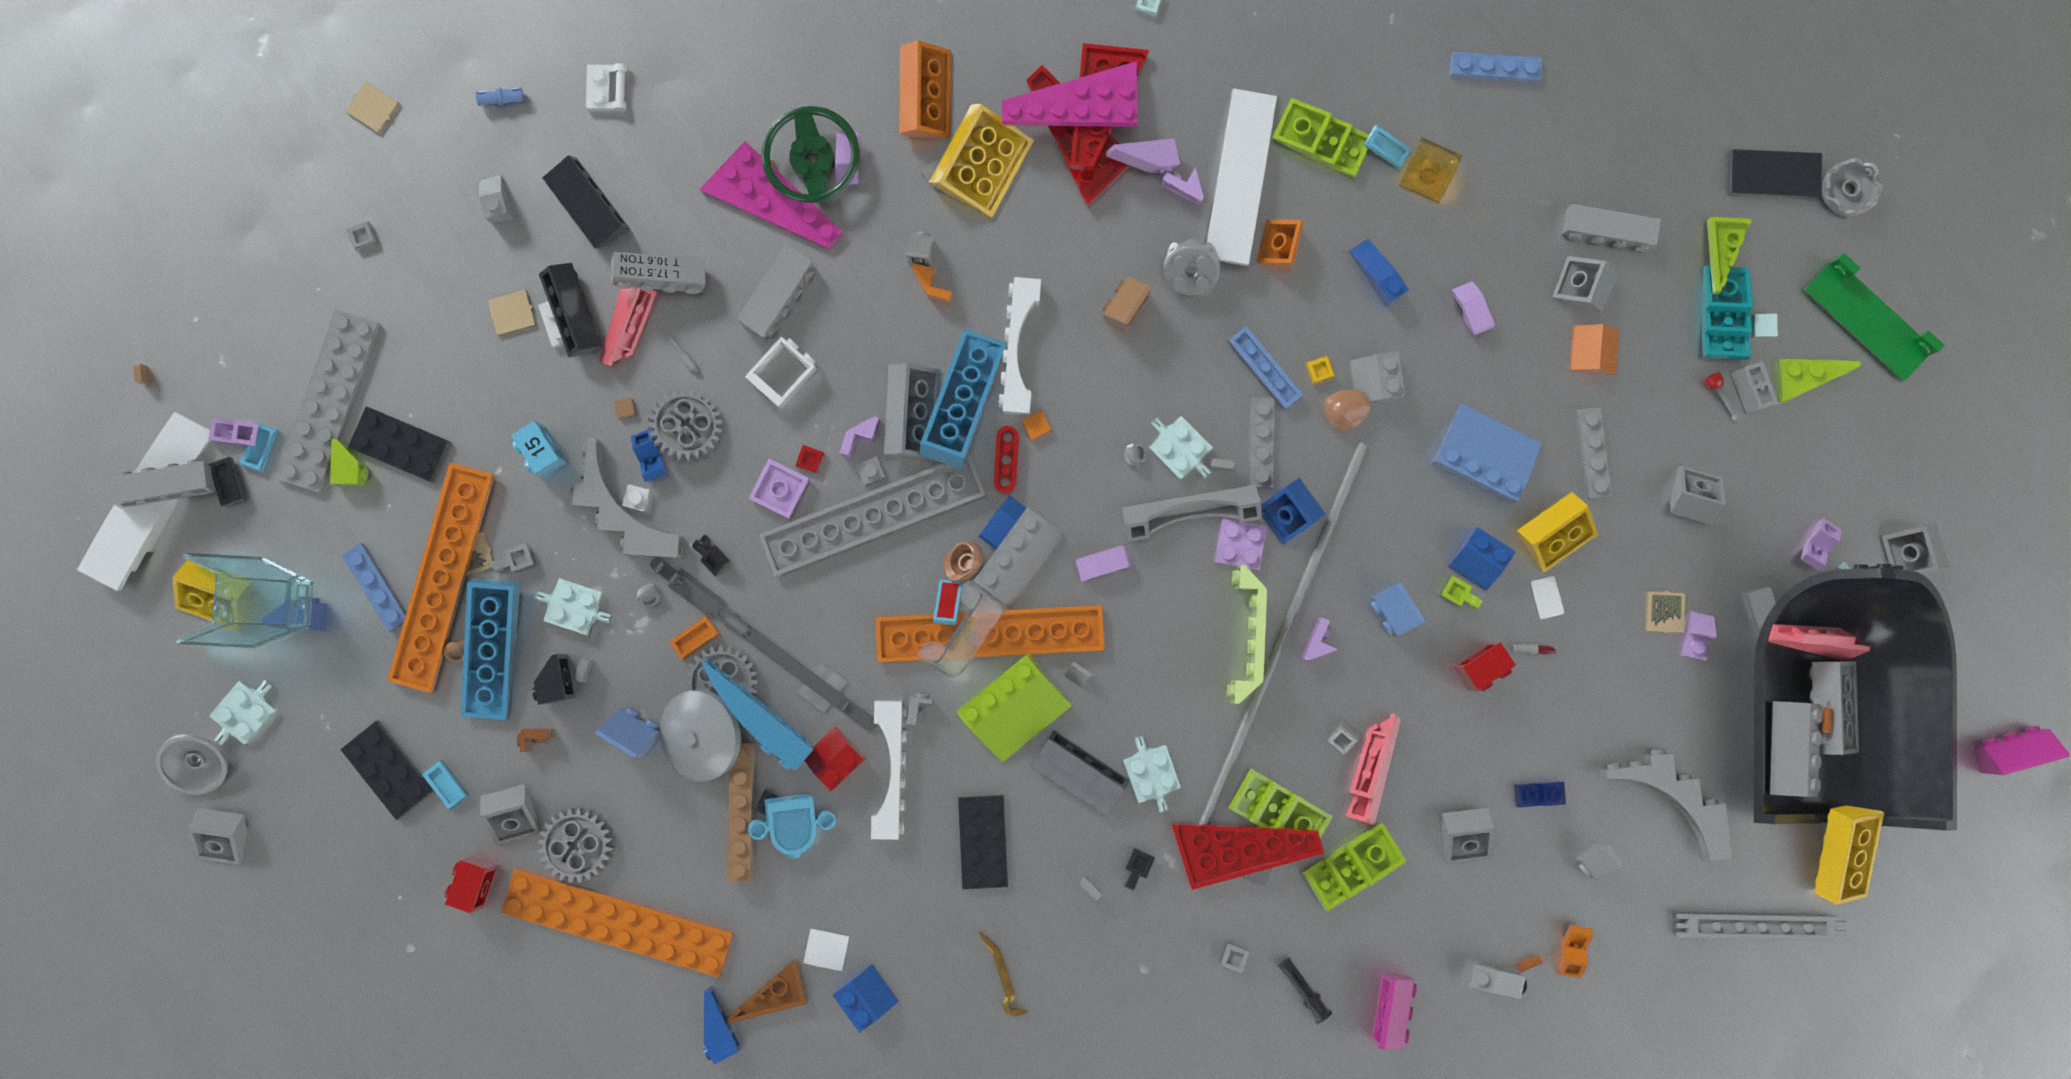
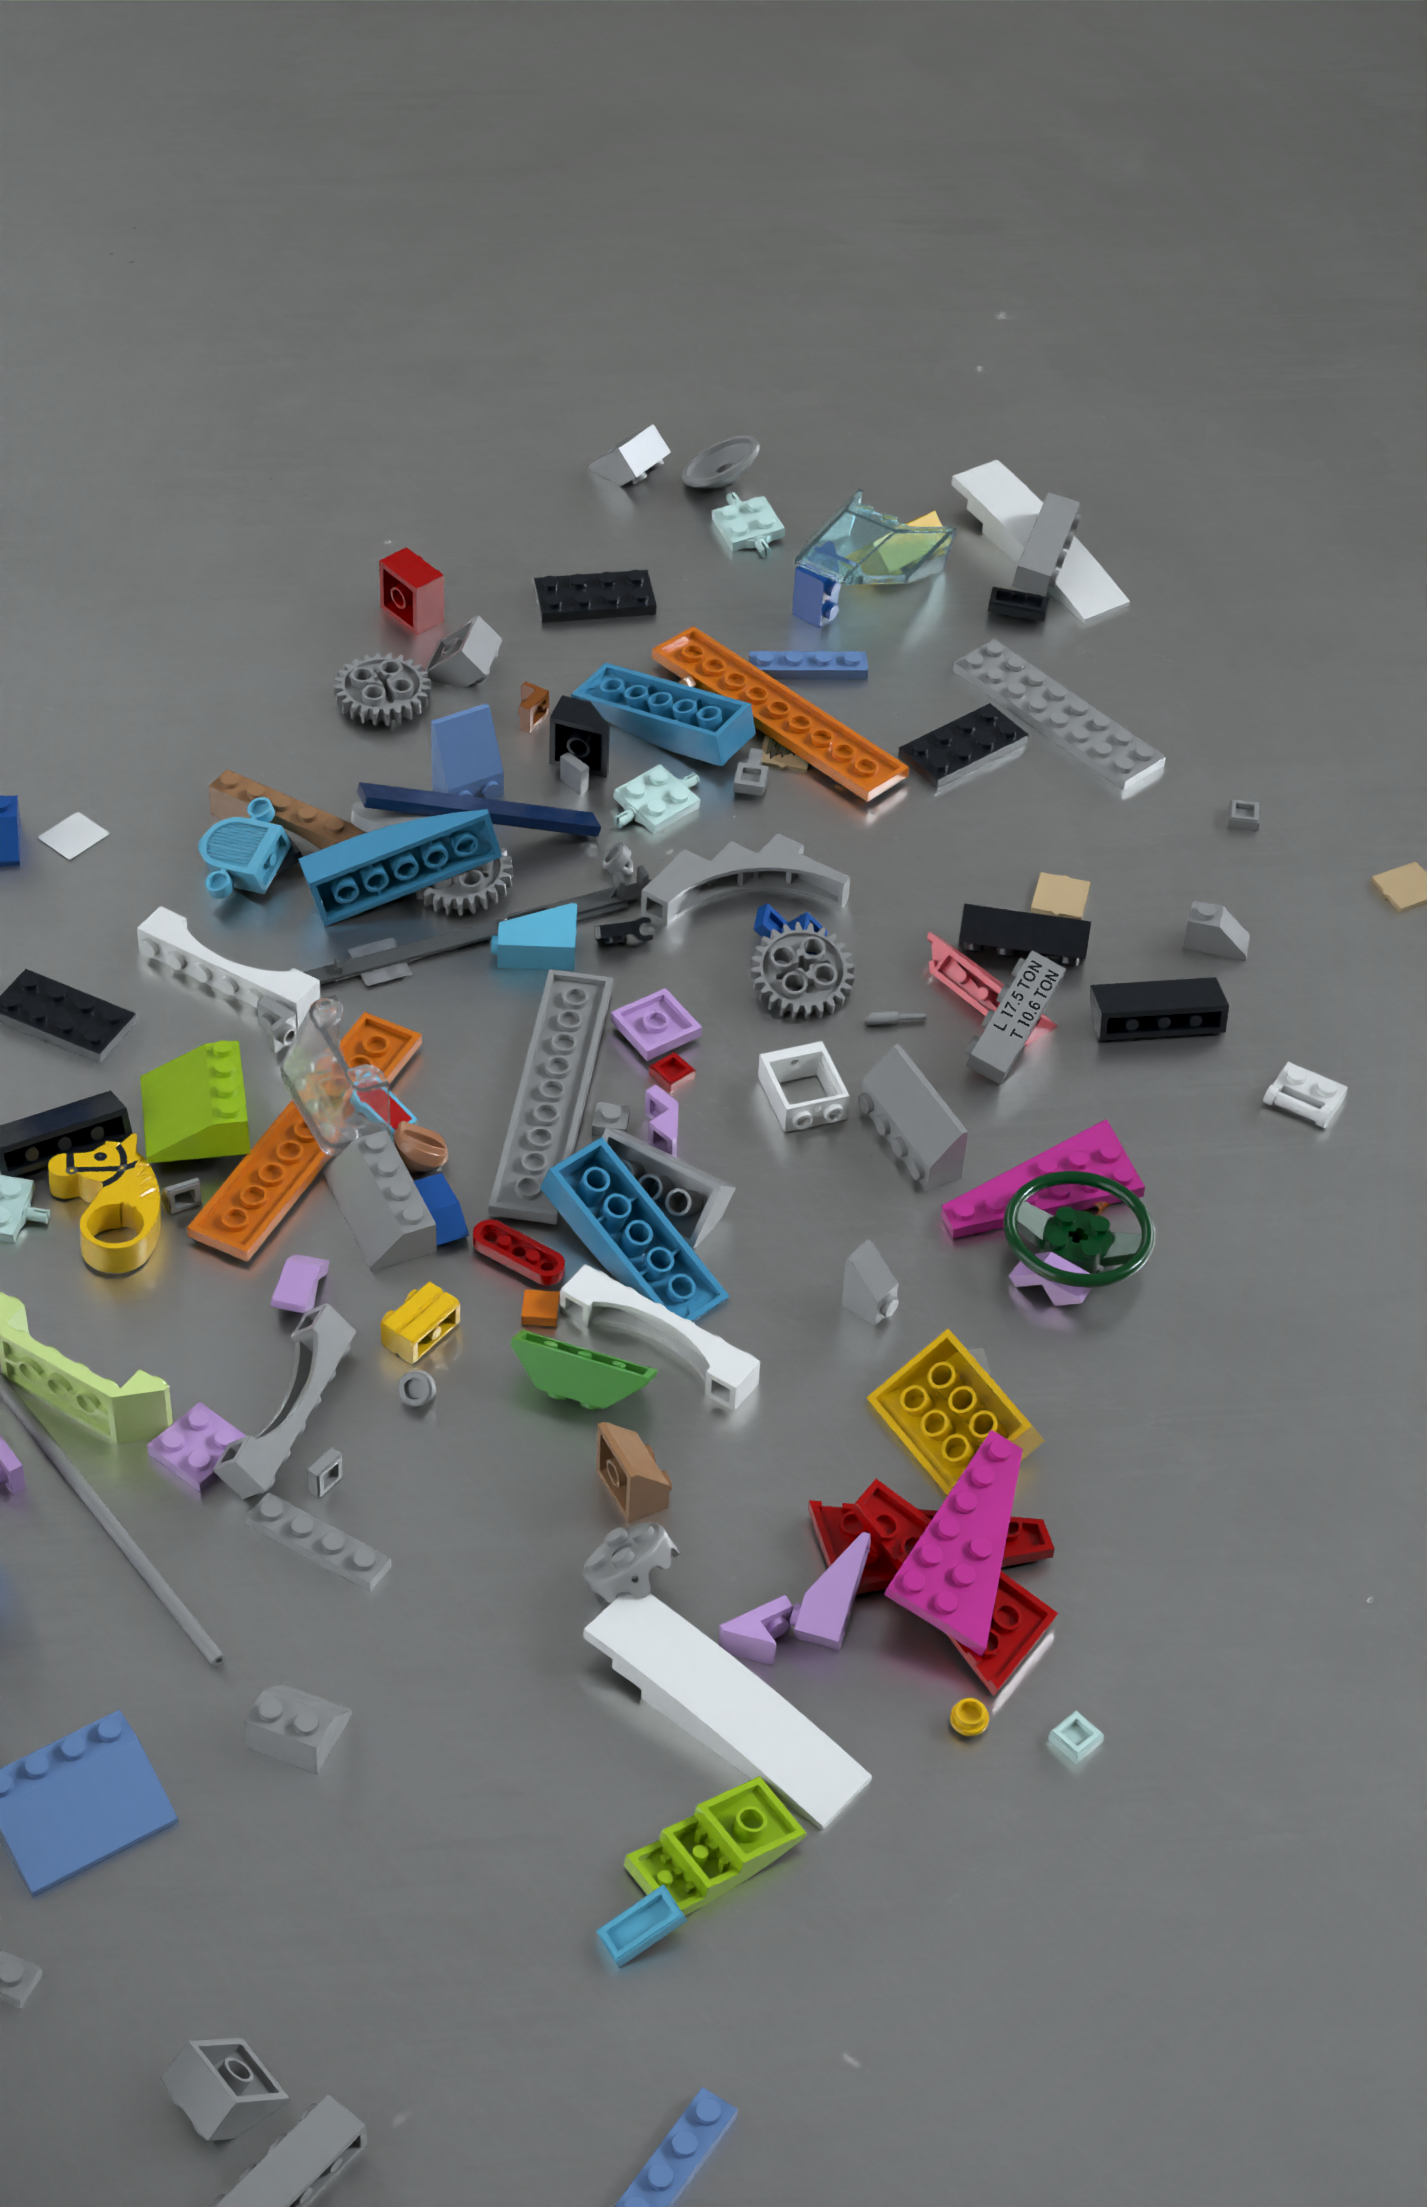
camera: 115 degrees right, 40 degrees down
medium nougat piece [133,364,149,385] -> none
lavender slope [208,418,259,446] -> none
medium azure tile [240,422,279,472] -> none
lime slope [330,439,368,486] -> none
medium azure tile [422,760,469,810] -> none
medium blue pin [476,87,524,106] -> none
orange plate [501,868,734,978] -> none
medium azure brick [511,421,569,478] -> none
medium nougat piece [614,397,636,419] -> none
white plate [622,484,651,512] -> none
orange tile [669,616,720,660] -> none
blue slope [703,986,742,1064] -> none
dark orange wing [727,960,807,1024] -> none
red slope [804,726,866,792] -> none
orange slope [899,40,951,138] -> none
orange slope [912,263,952,304] -> none
light aqua plate [1149,416,1213,479] -> none
medium blue plate [1228,326,1303,410] -> none
orange slope [1256,220,1304,271] -> none
blue slope [1261,478,1326,545] -> none
yellow tile [1306,356,1335,385] -> none
nougat hat [1325,390,1370,430] -> none
blue slope [1349,239,1409,307] -> none
clear yellow slope [1399,137,1462,203] -> none
lavender slope [1452,281,1495,335] -> none
orange slope [1570,324,1619,375] -> none
none -> yellow animal [48,1133,161,1273]
none -> dark blue tile [356,782,601,837]
none -> yellow brick [380,1282,460,1365]
none -> medium azure slope [491,903,577,971]
none -> bright green wedge [510,1329,658,1410]
none -> yellow plate [950,1698,989,1736]

